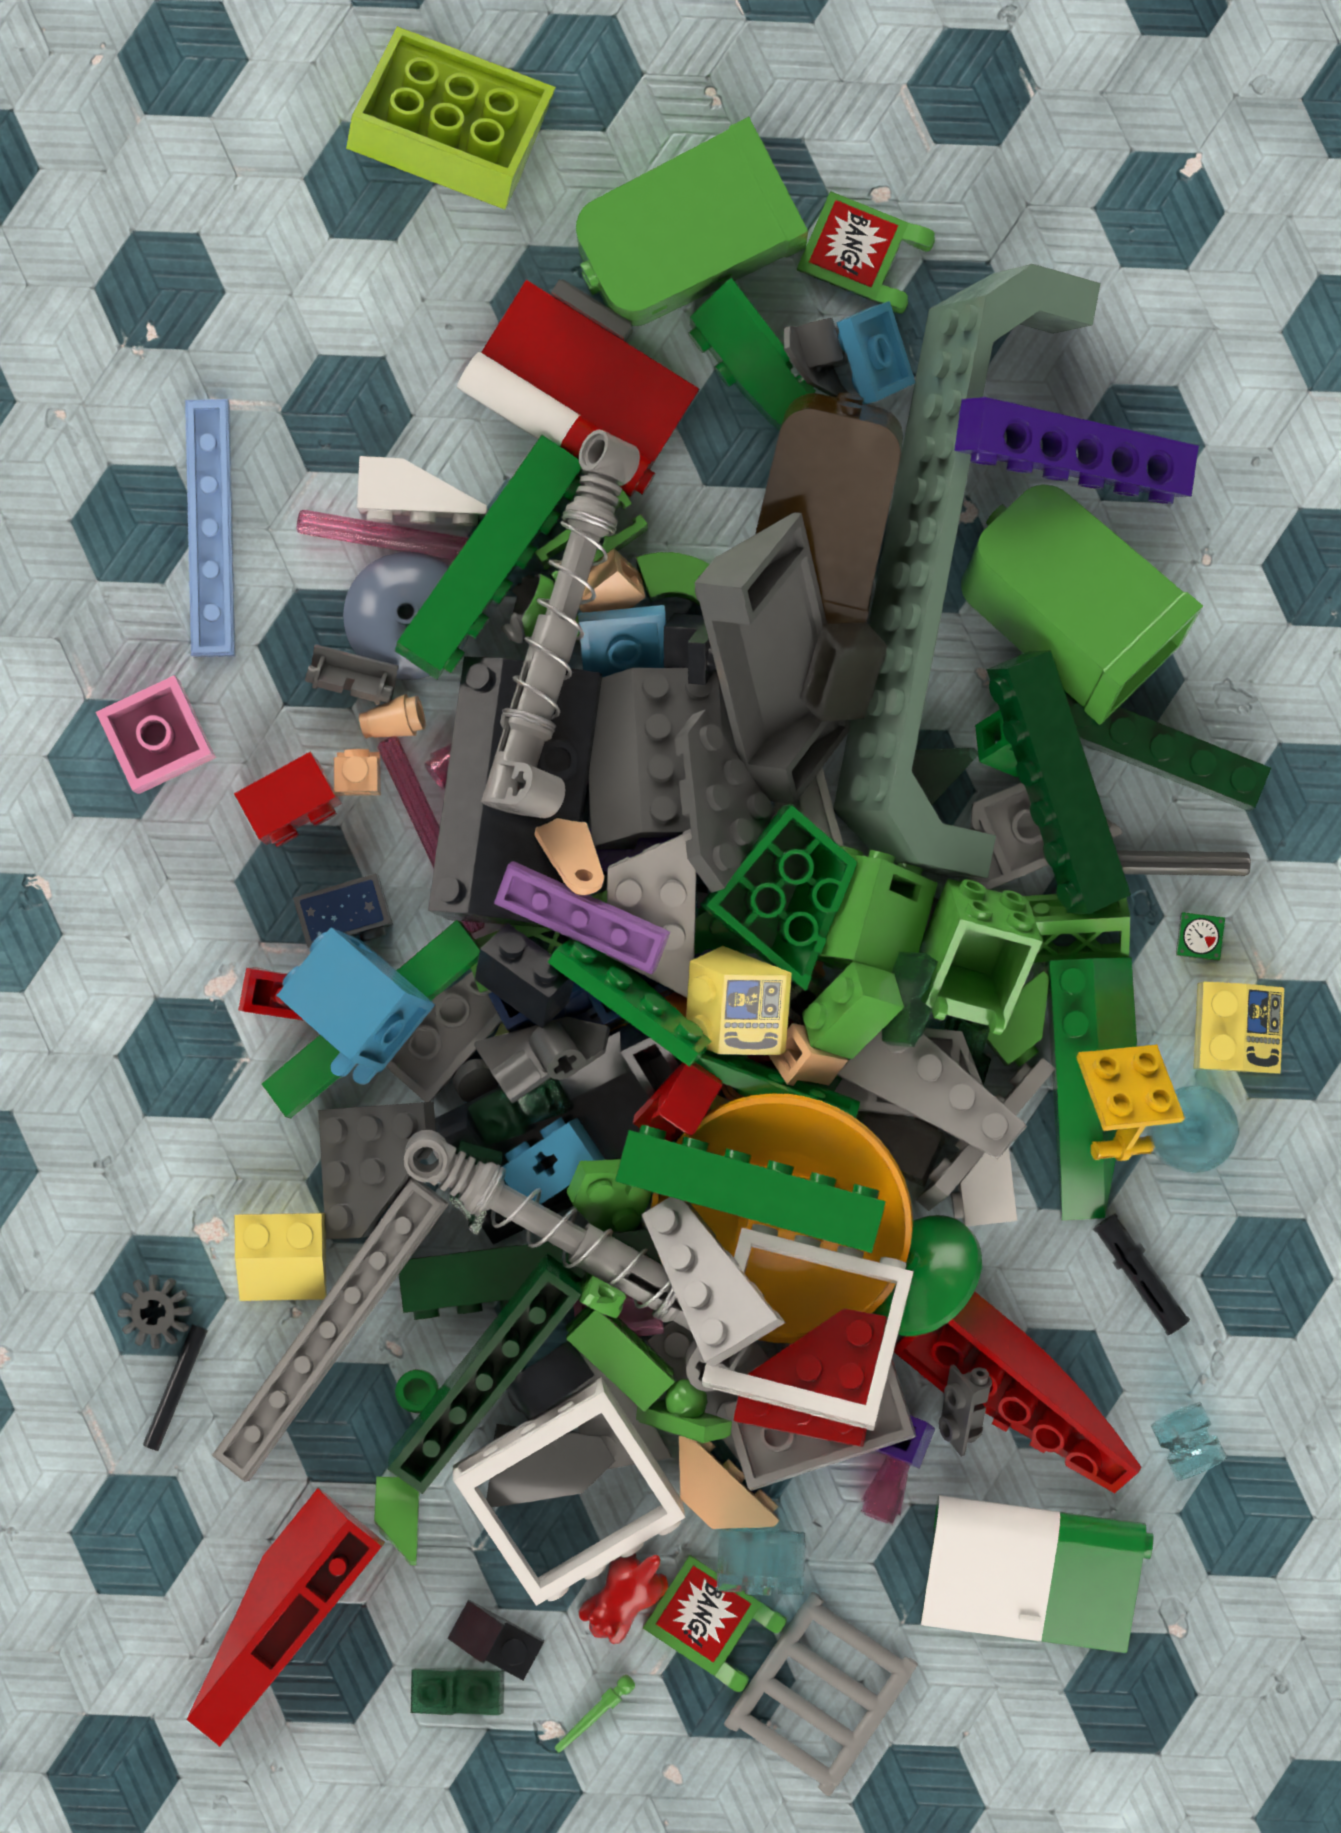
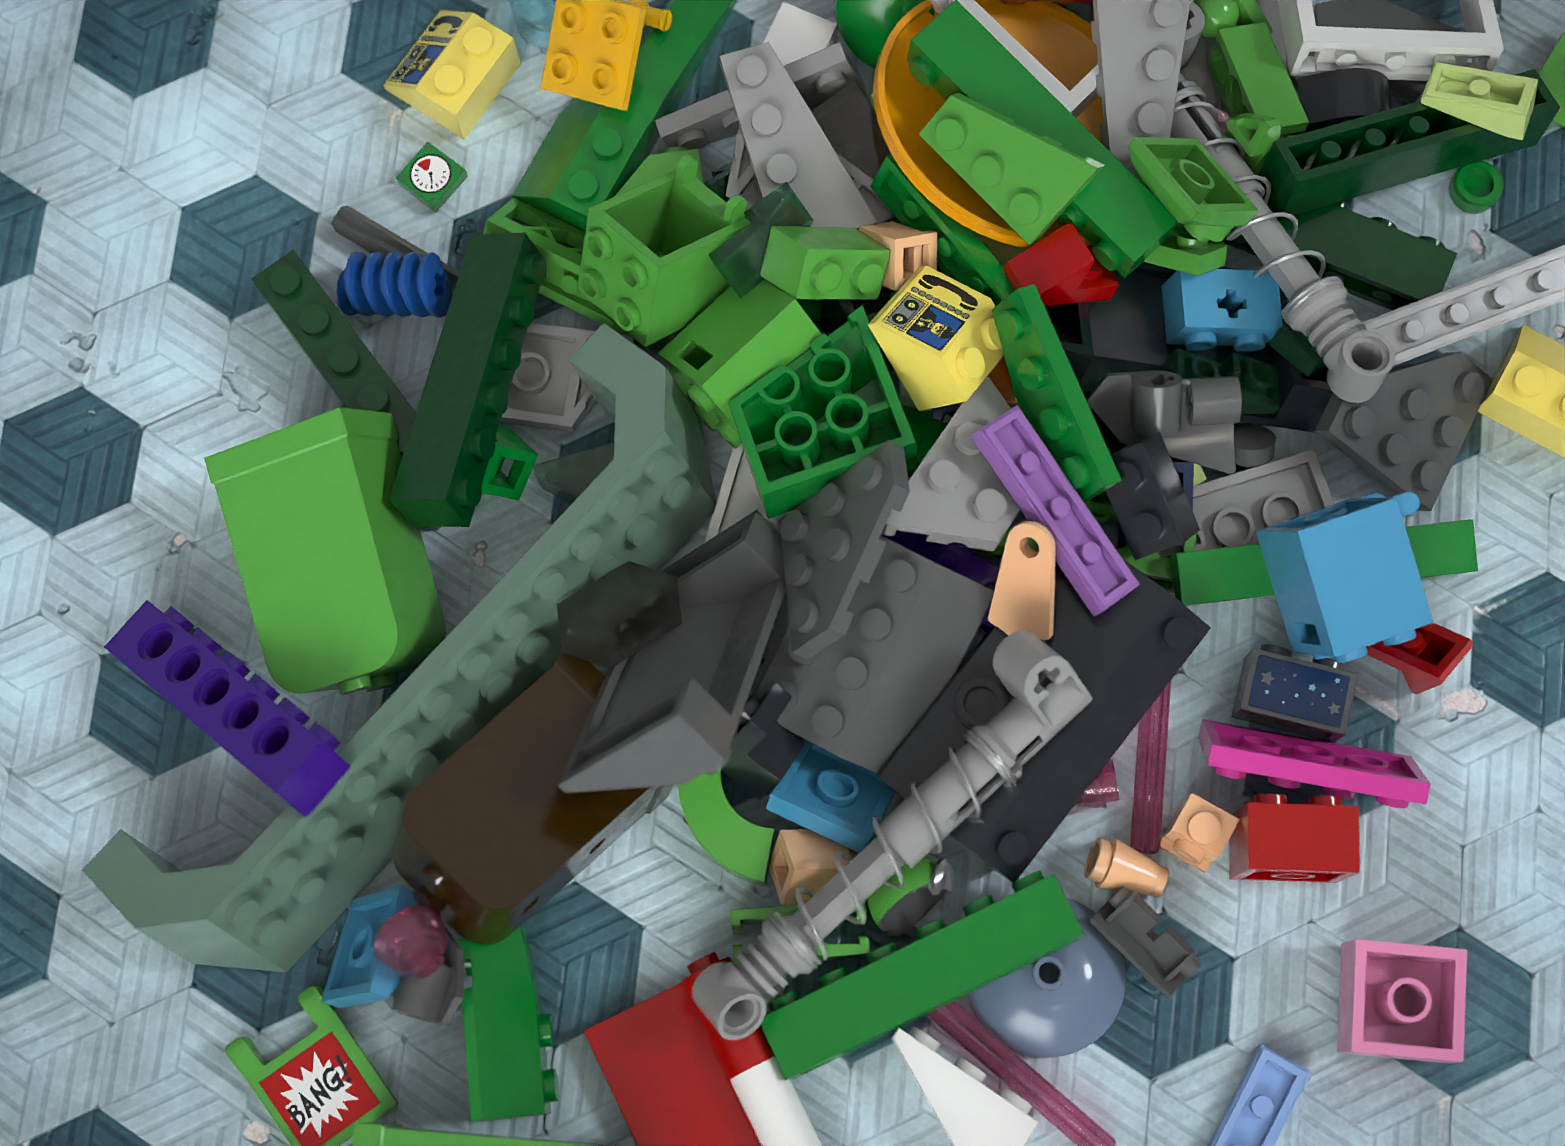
camera: 145 degrees left, 10 degrees down
none -> blue piece [336,252,452,318]
none -> clear pink cone [373,905,448,978]
none -> bright green wing [919,93,1105,245]
none -> bright green slope [1128,137,1259,242]
none -> dark pink plate [1198,719,1431,808]
none -> yellowish green slope [1421,62,1538,140]

